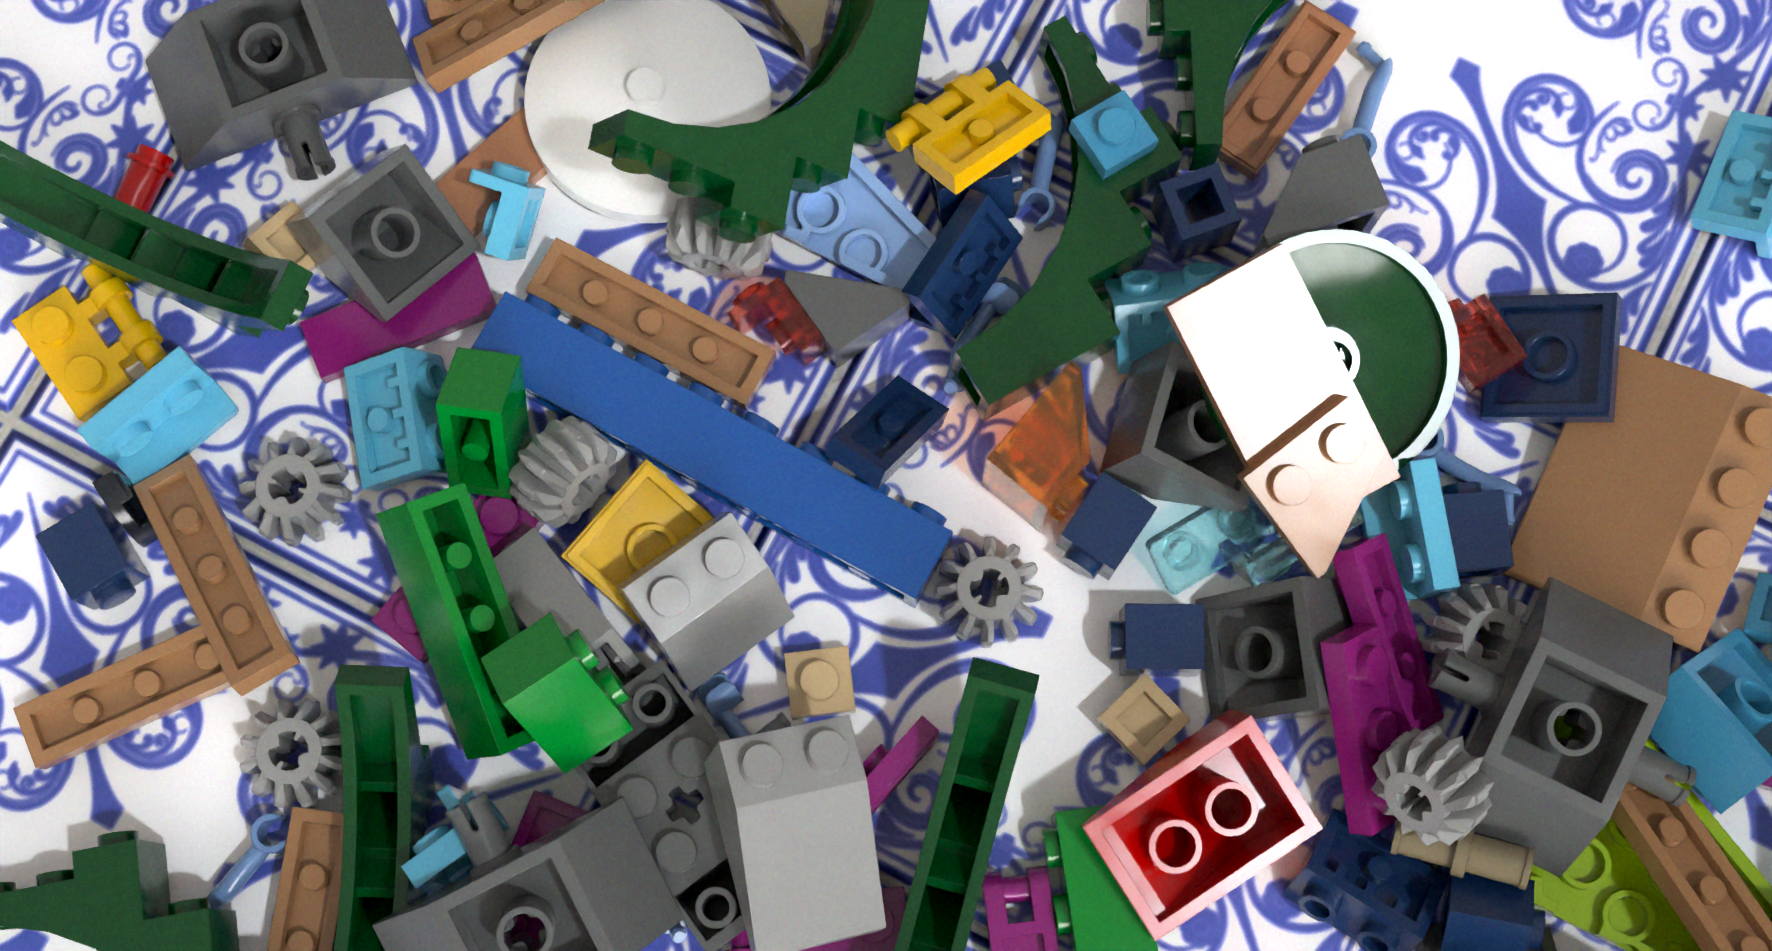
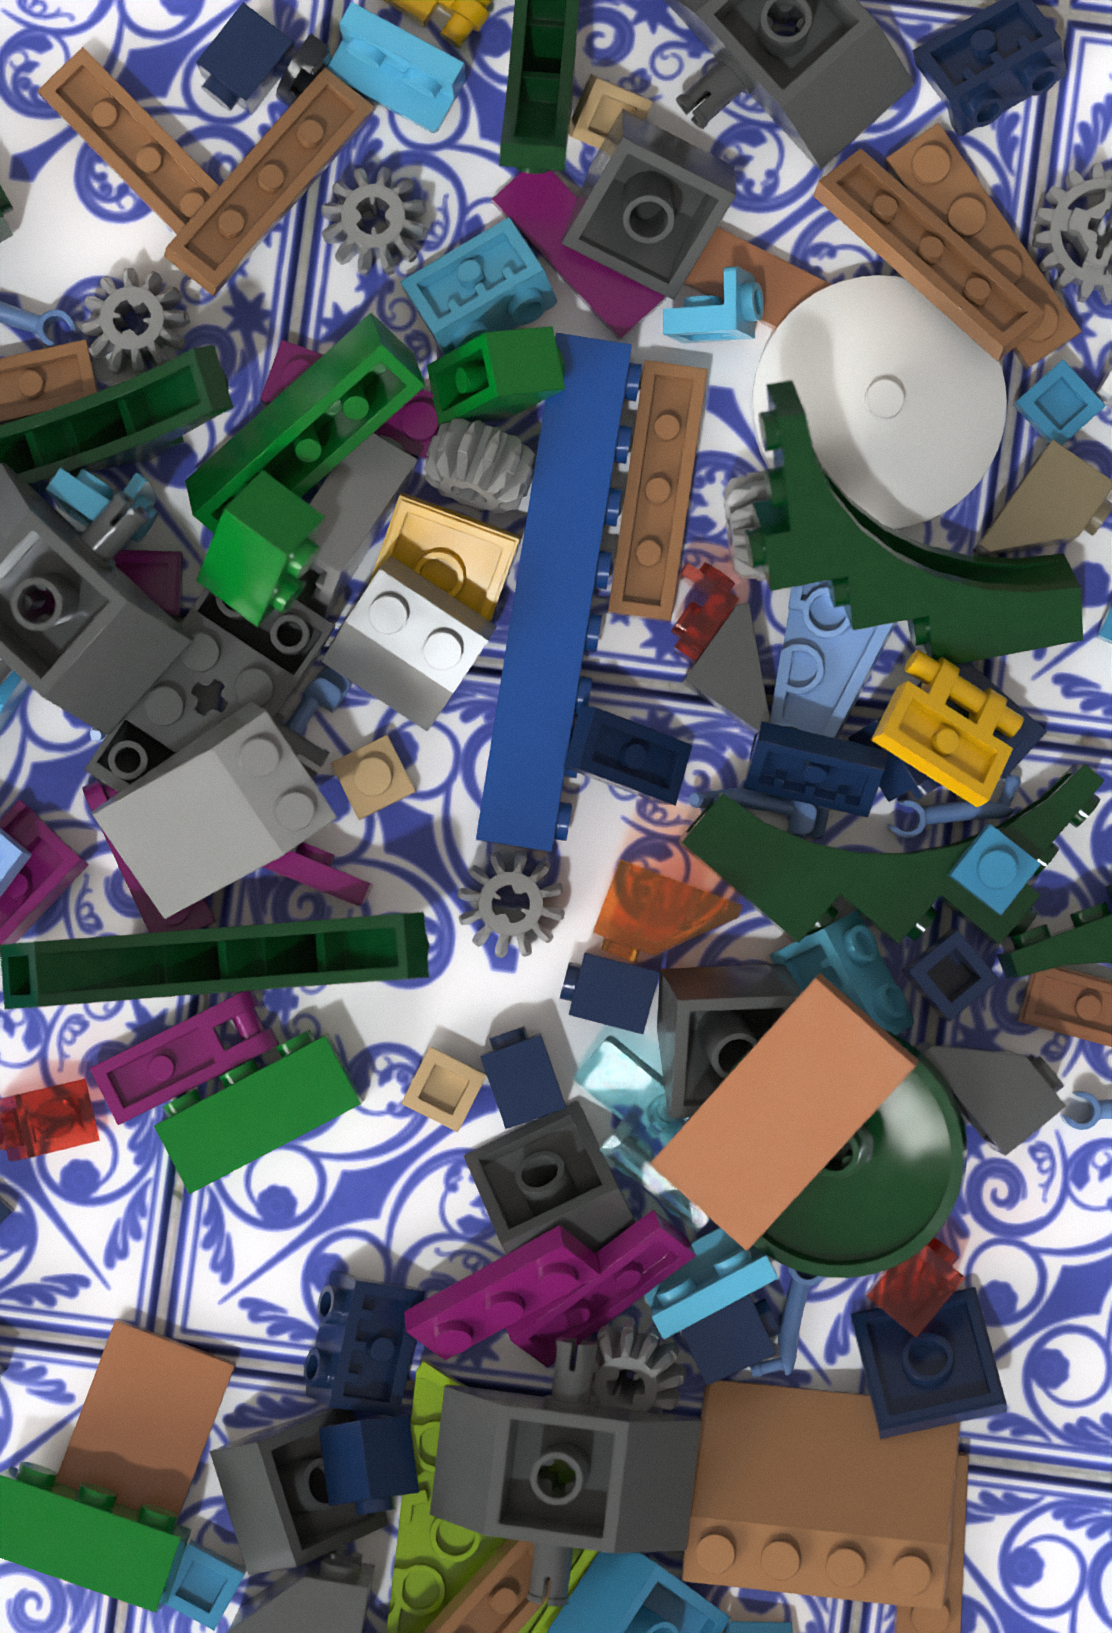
camera: 70 degrees right, 10 degrees up
red slope [1080,709,1323,942] -> none
wing [1237,395,1387,579] -> none
light grey gear [1371,725,1494,846] -> none
dark tan pin [1390,820,1536,890] -> none

